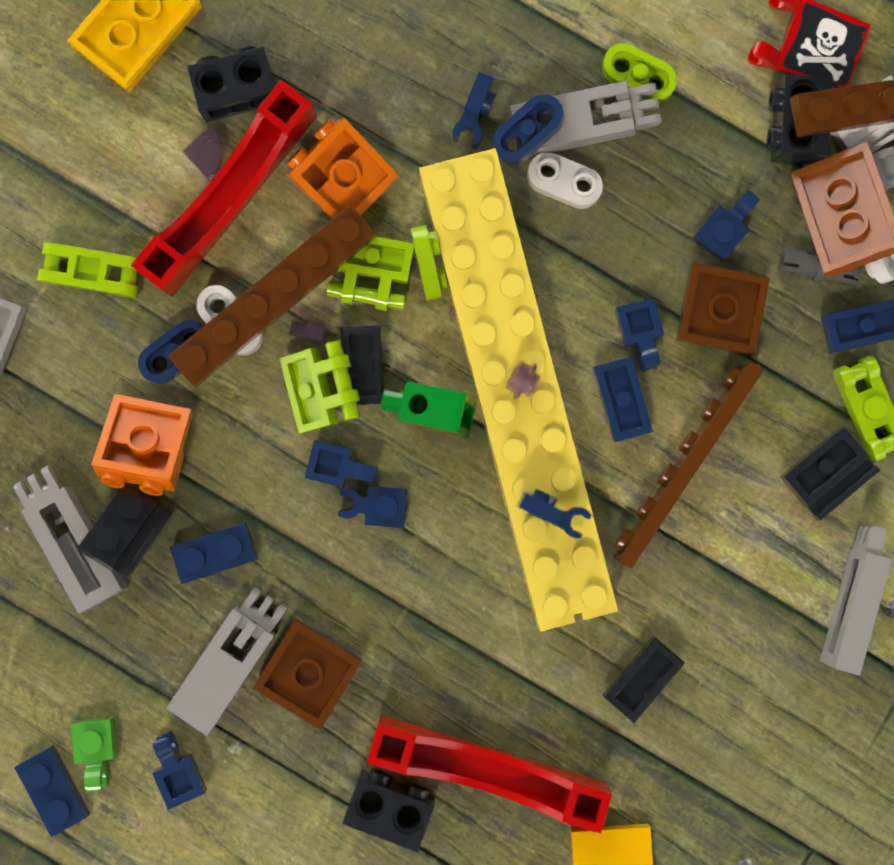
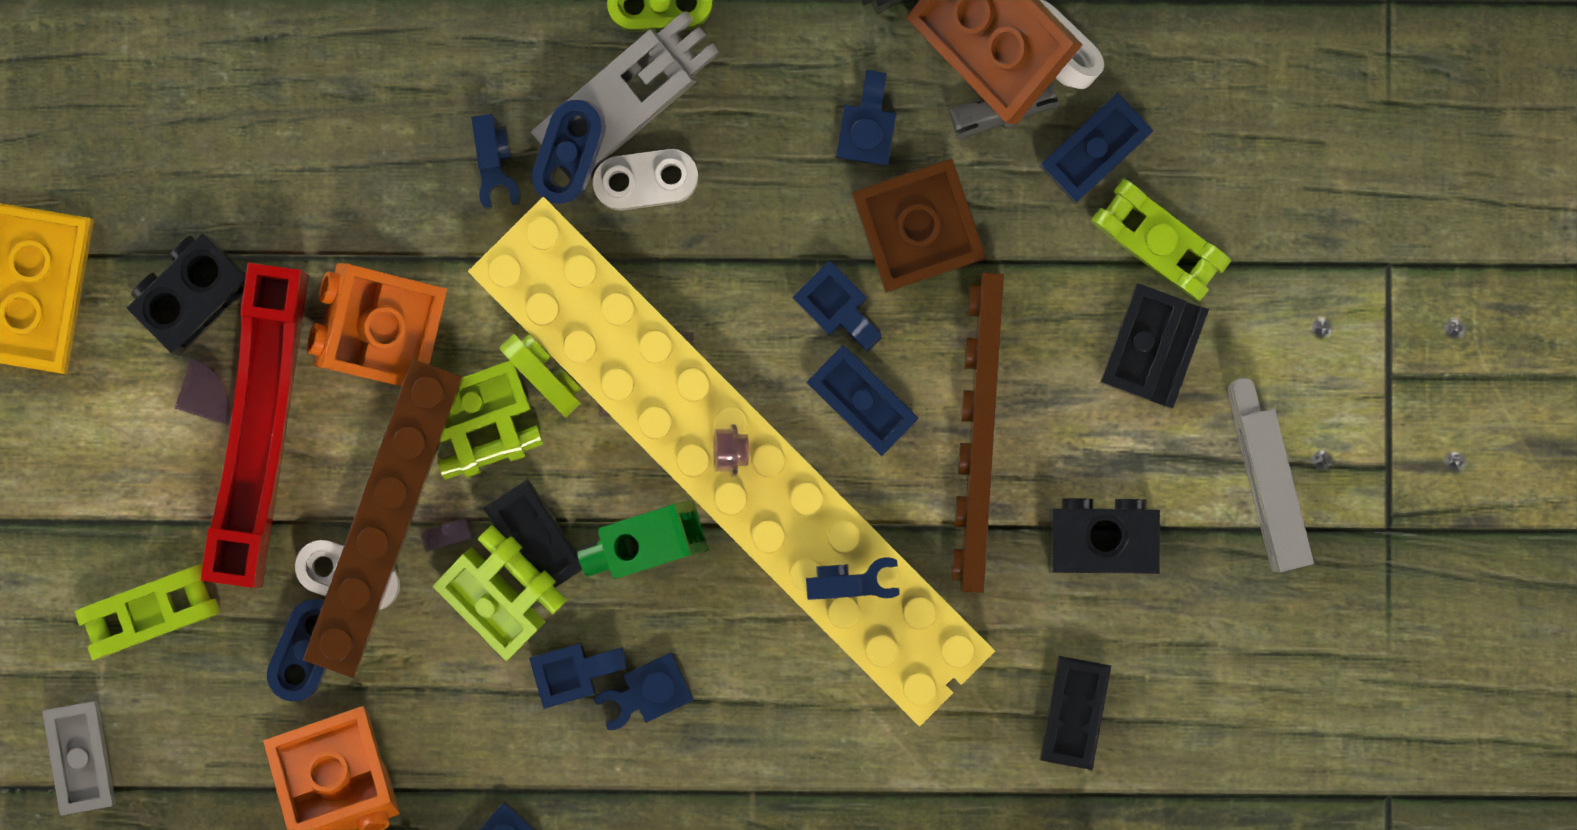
camera: 25 degrees left, 0 degrees up
none -> black brick [1049,498,1160,574]

